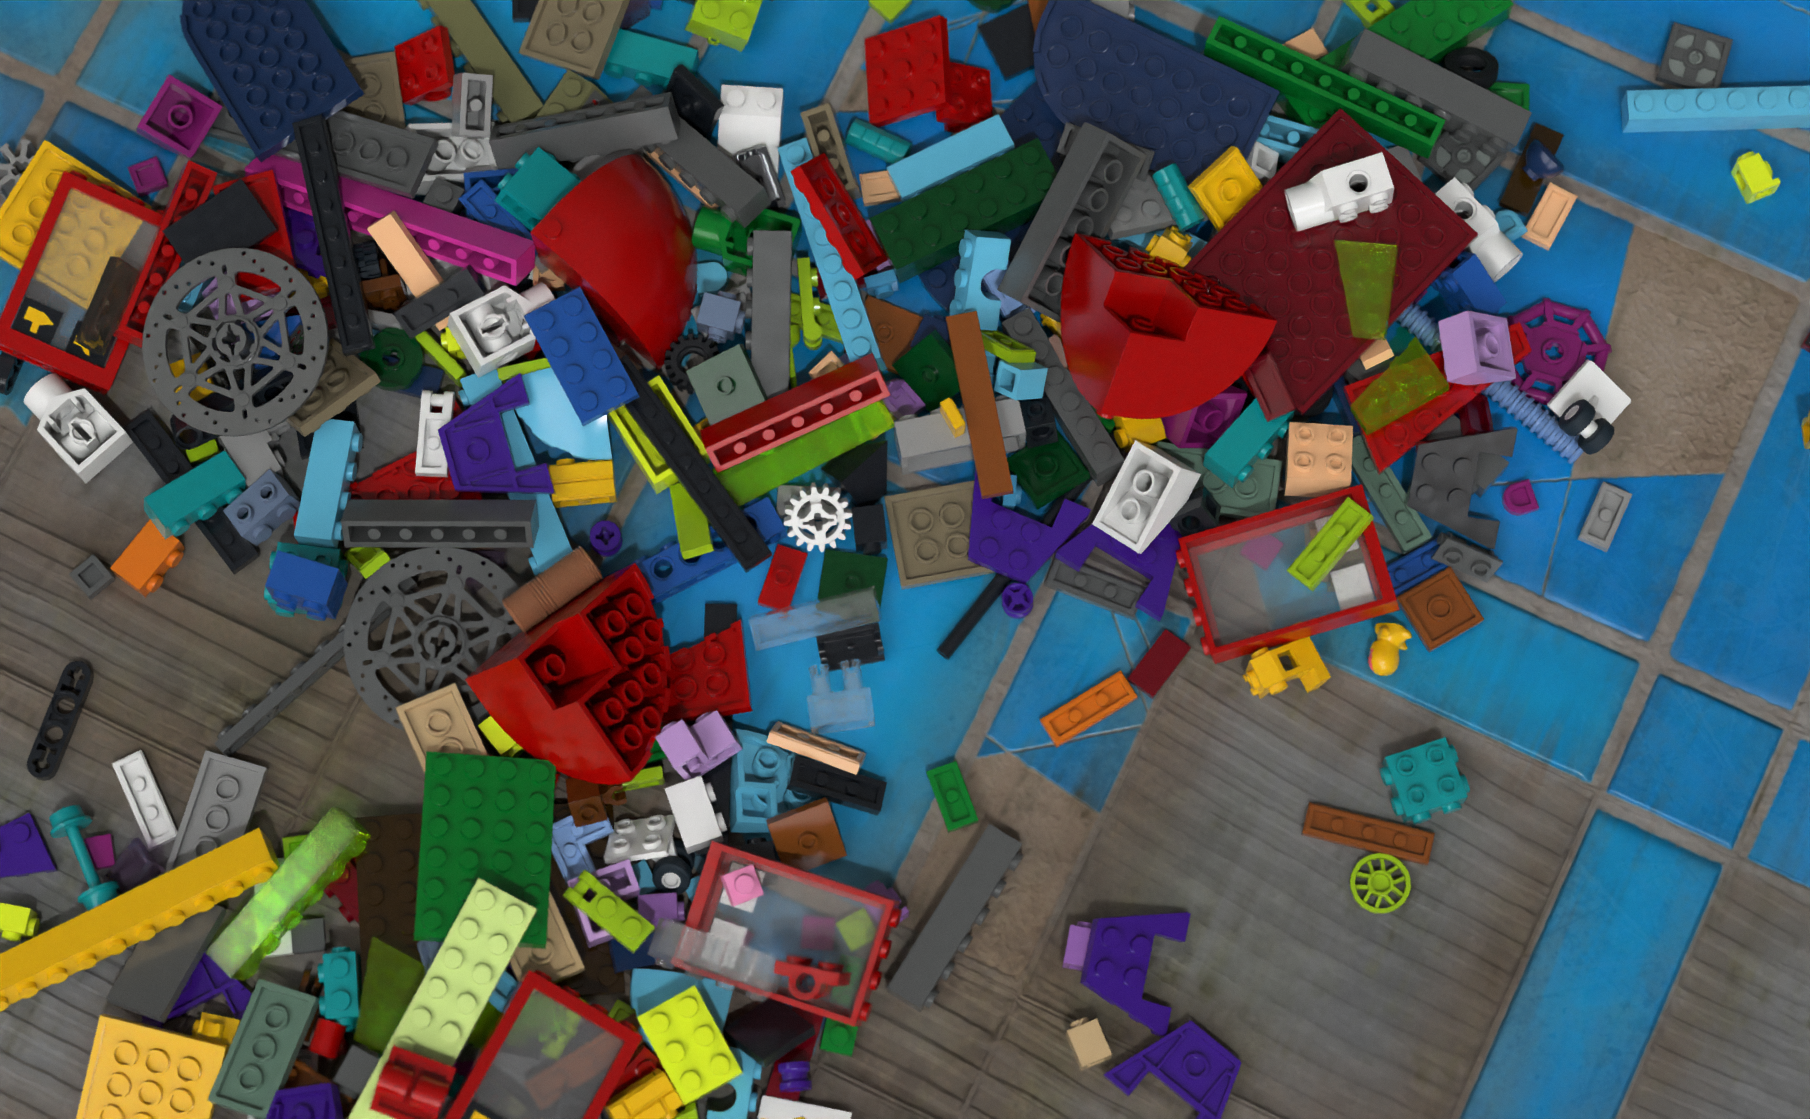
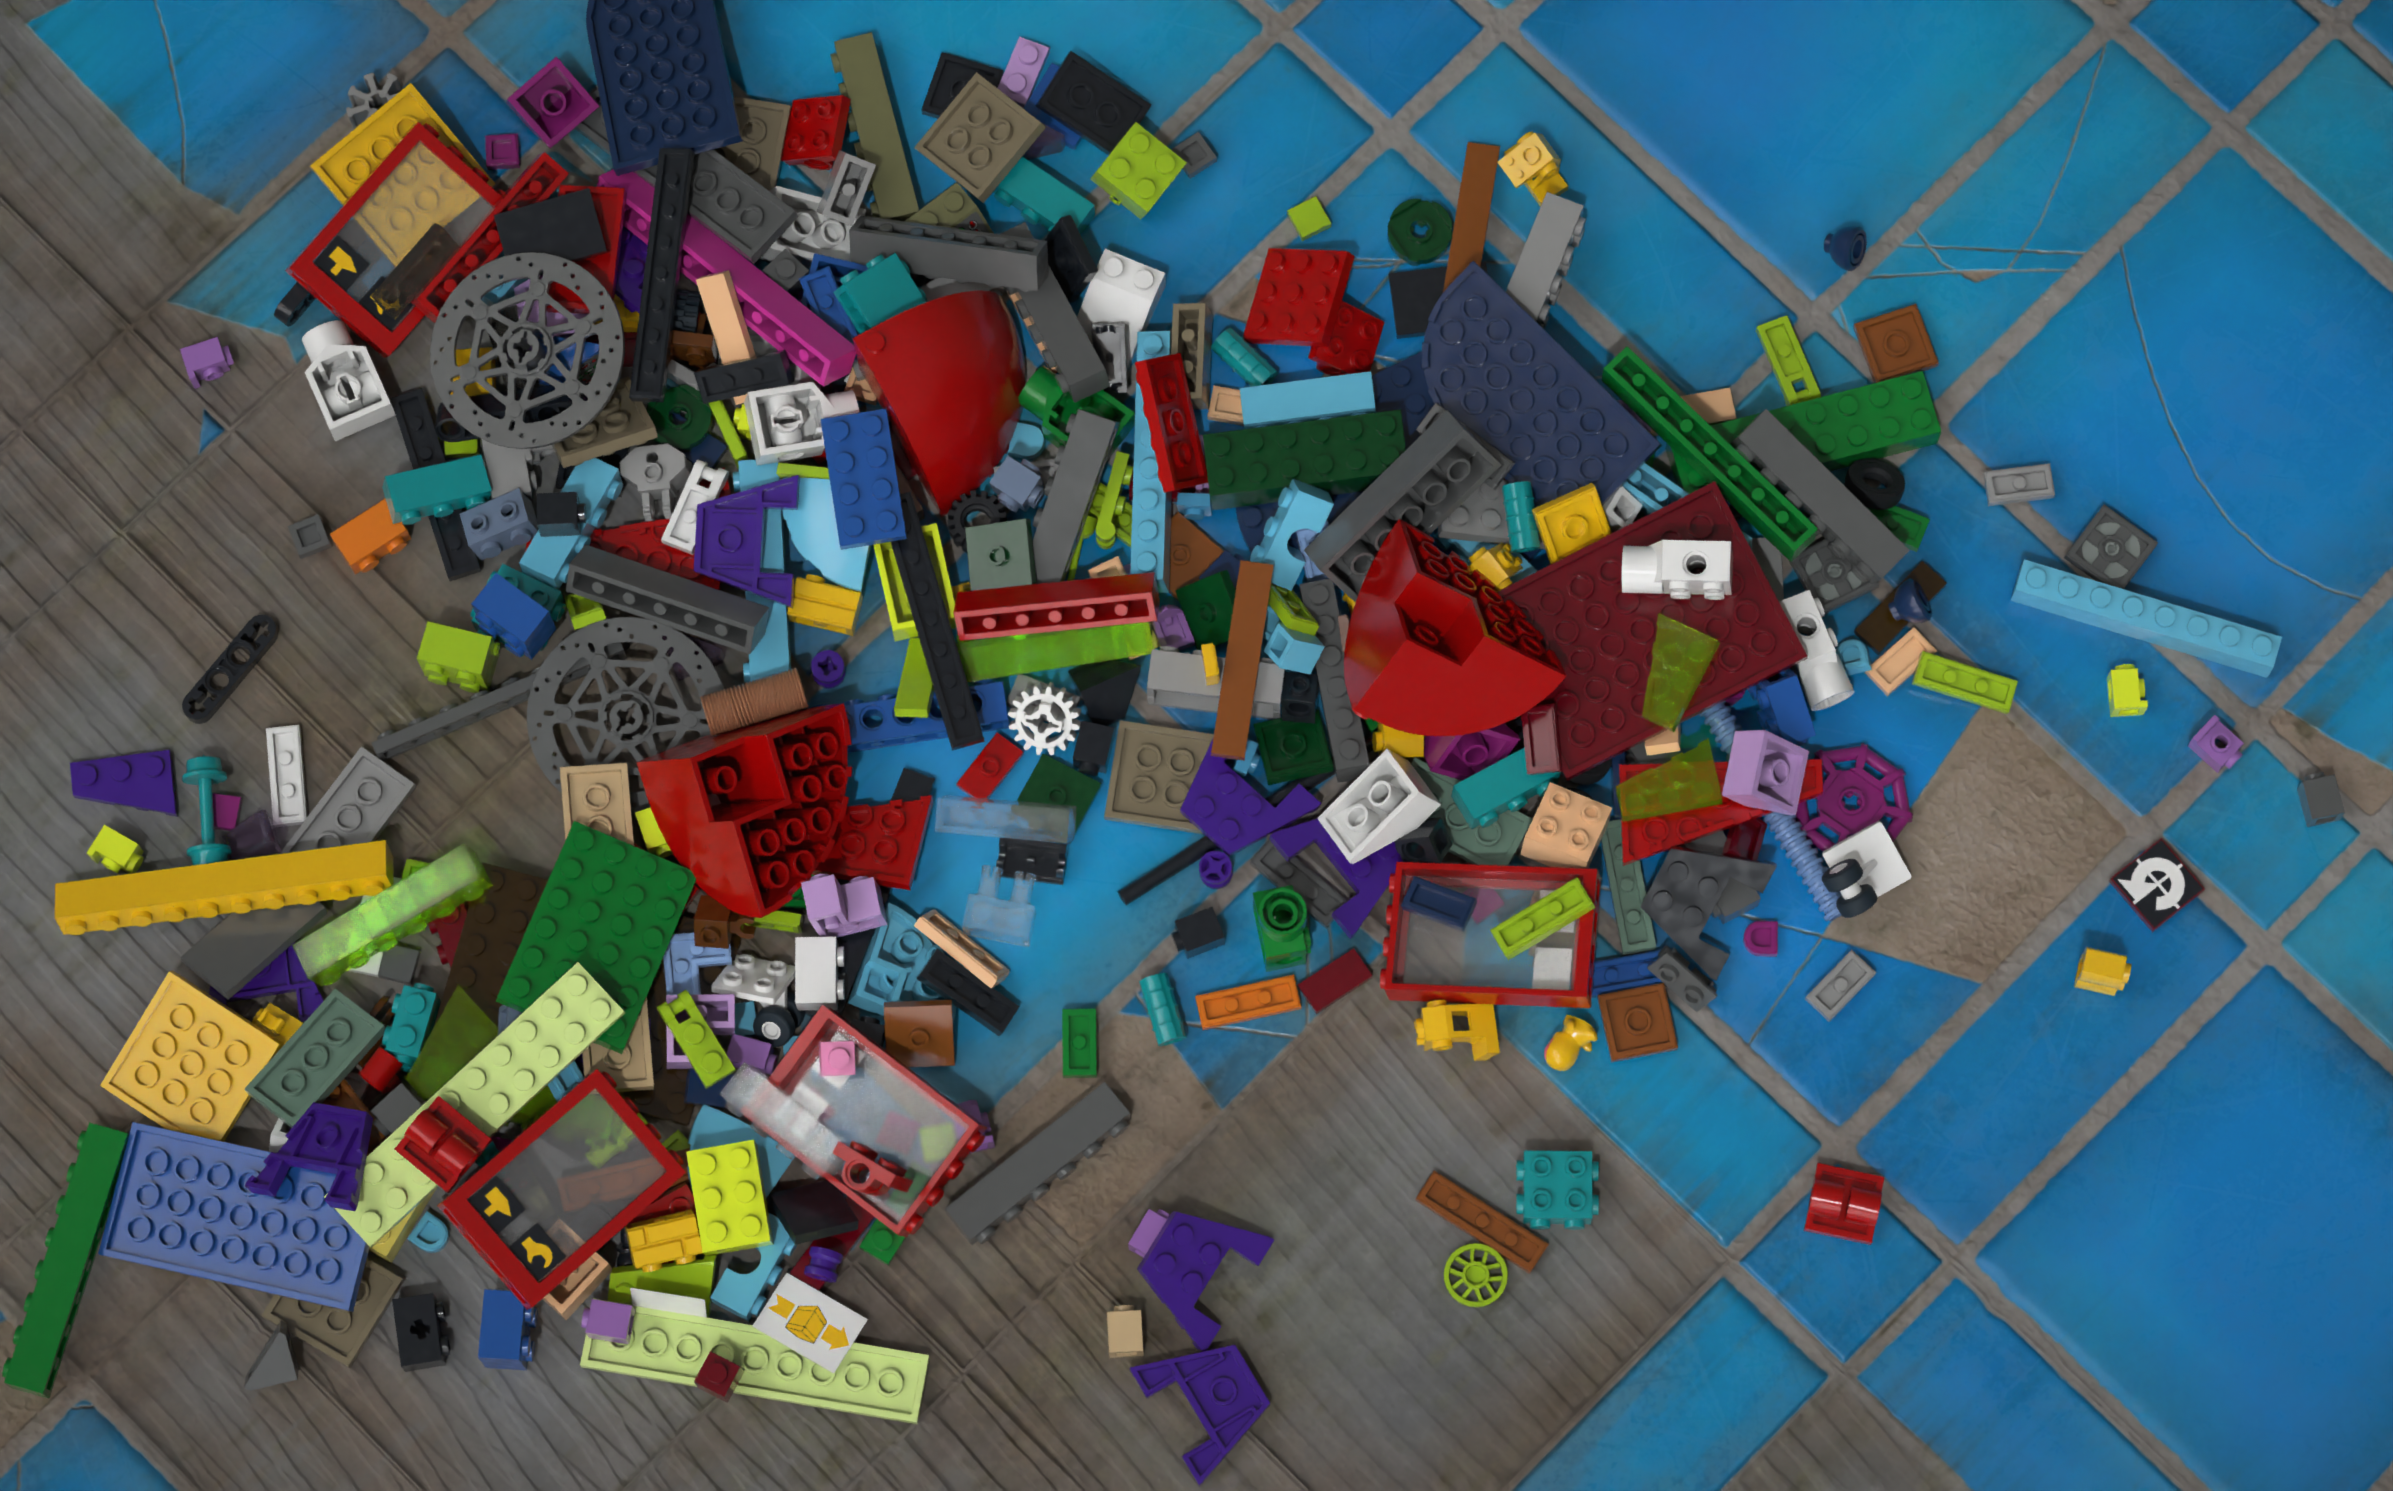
camera: 20 degrees right, 0 degrees up
none -> lime brick [417,621,500,693]
none -> black brick [537,492,587,537]
none -> light grey hinge [620,443,692,521]
none -> teal axle [1139,973,1187,1046]
none -> black brick [1171,907,1225,959]
none -> green brick [1253,885,1311,972]
none -> dark blue tile [1401,876,1477,932]
none -> red plate [1804,1163,1885,1245]
none -> lime tile [1912,651,2018,714]
none -> light grey plate [1983,463,2055,506]

